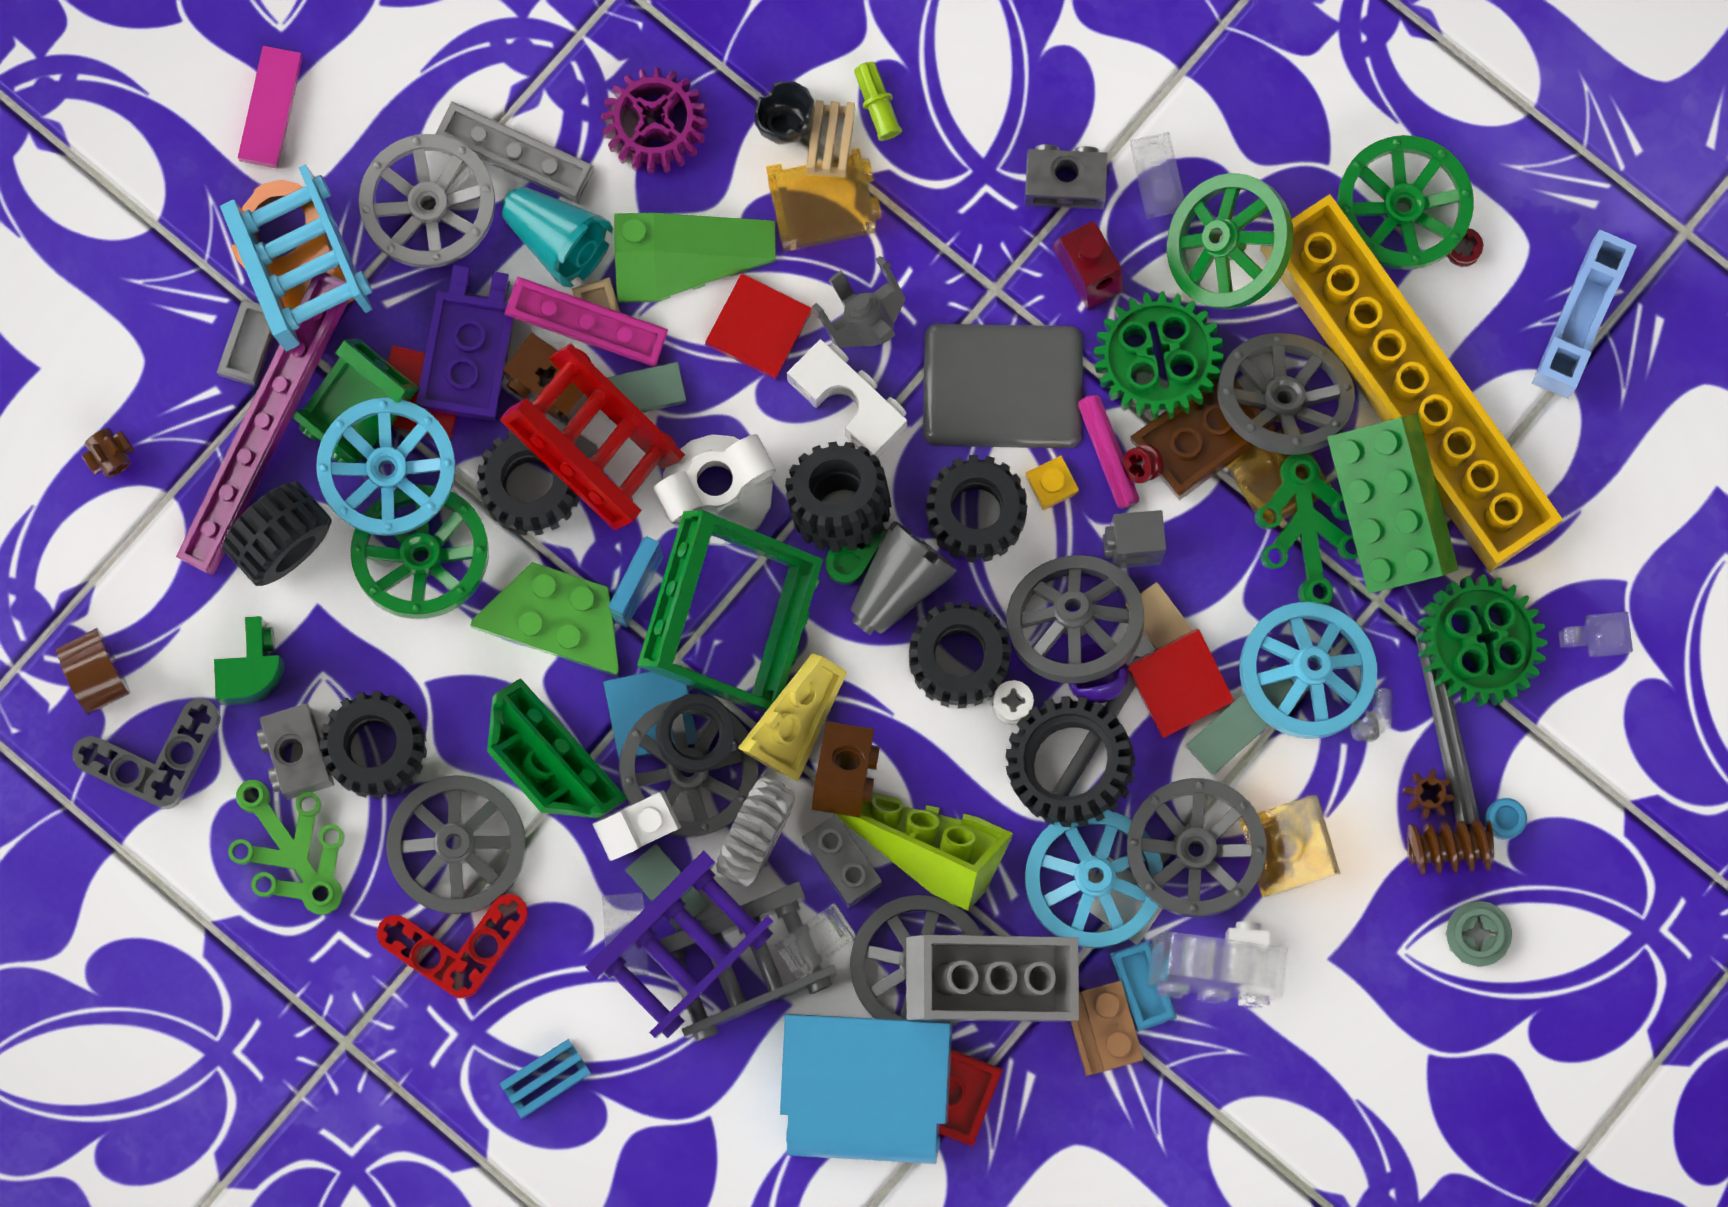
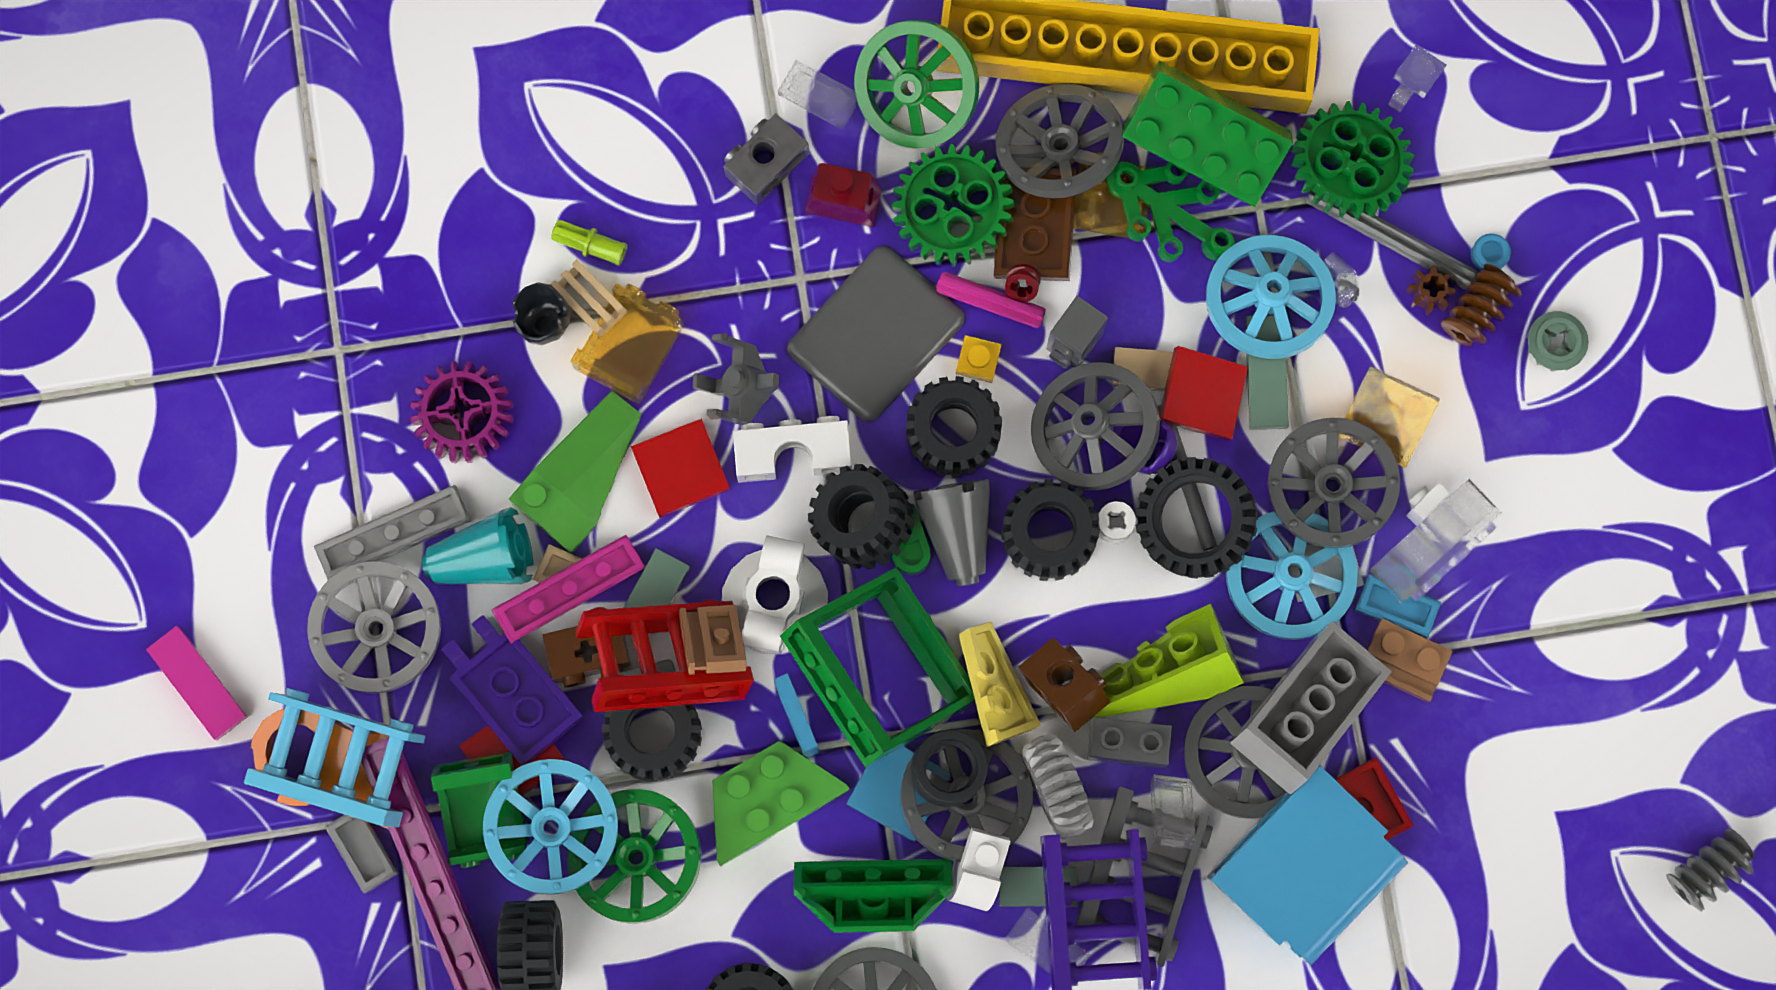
camera: 50 degrees left, 0 degrees up
none -> medium nougat plate [679,605,746,675]

